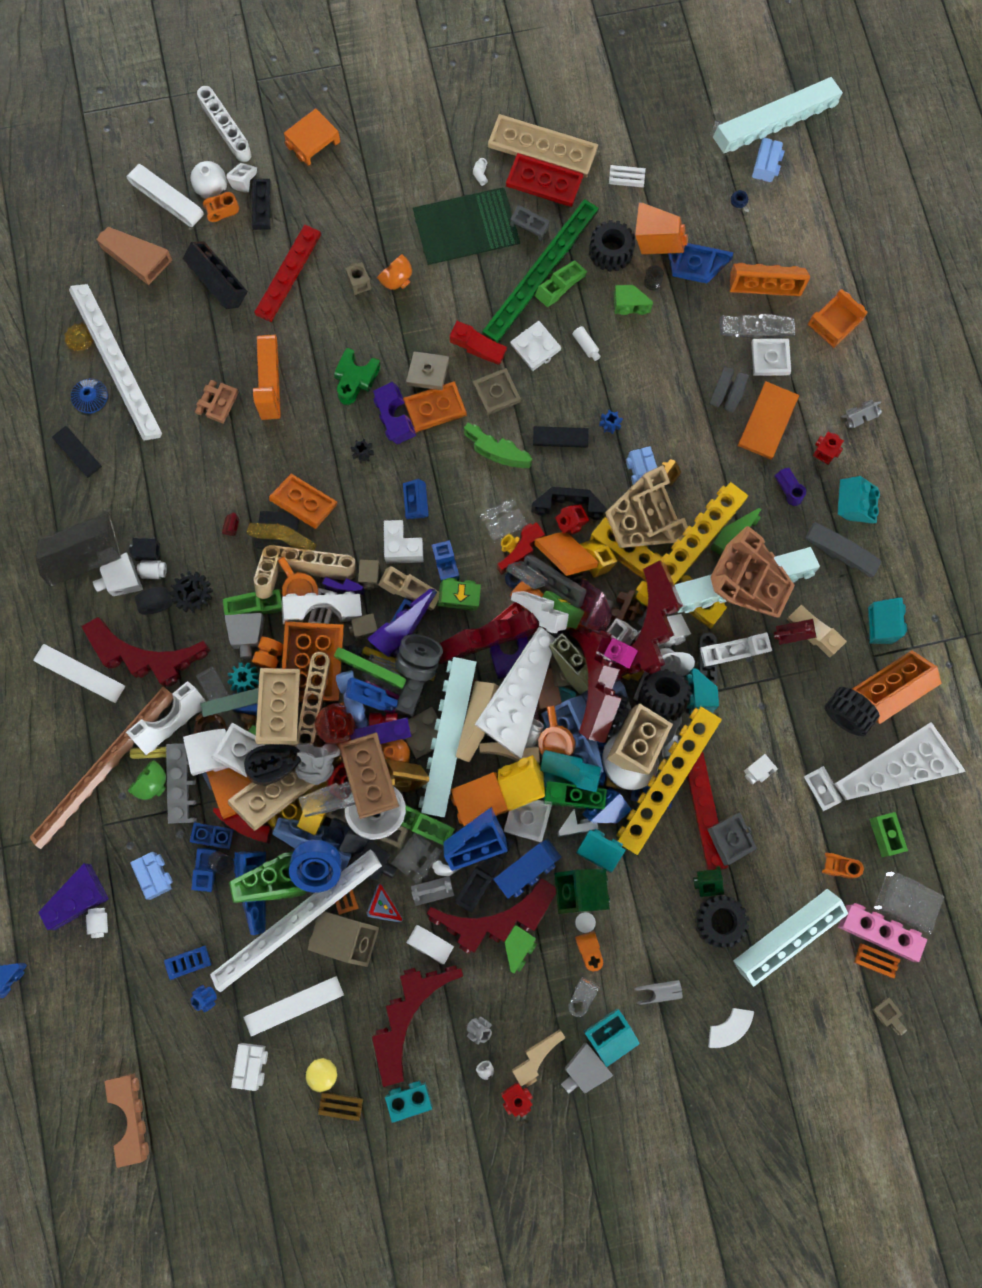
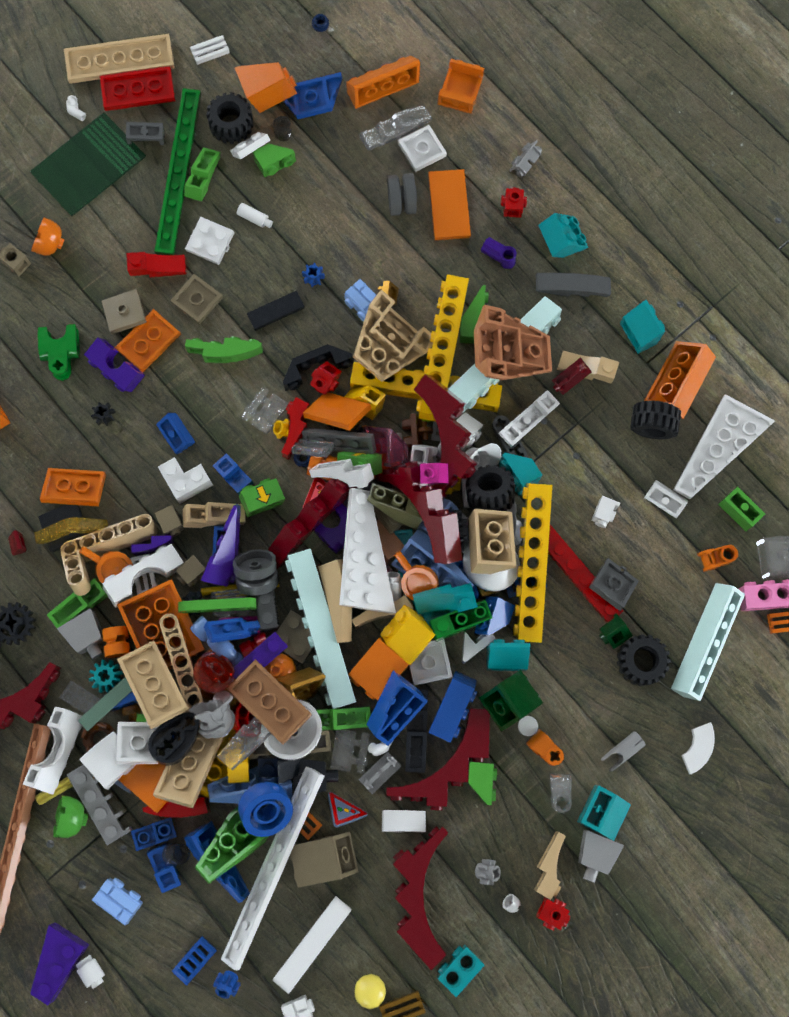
camera: 30 degrees left, 0 degrees up
none -> white plate [230,132,271,159]

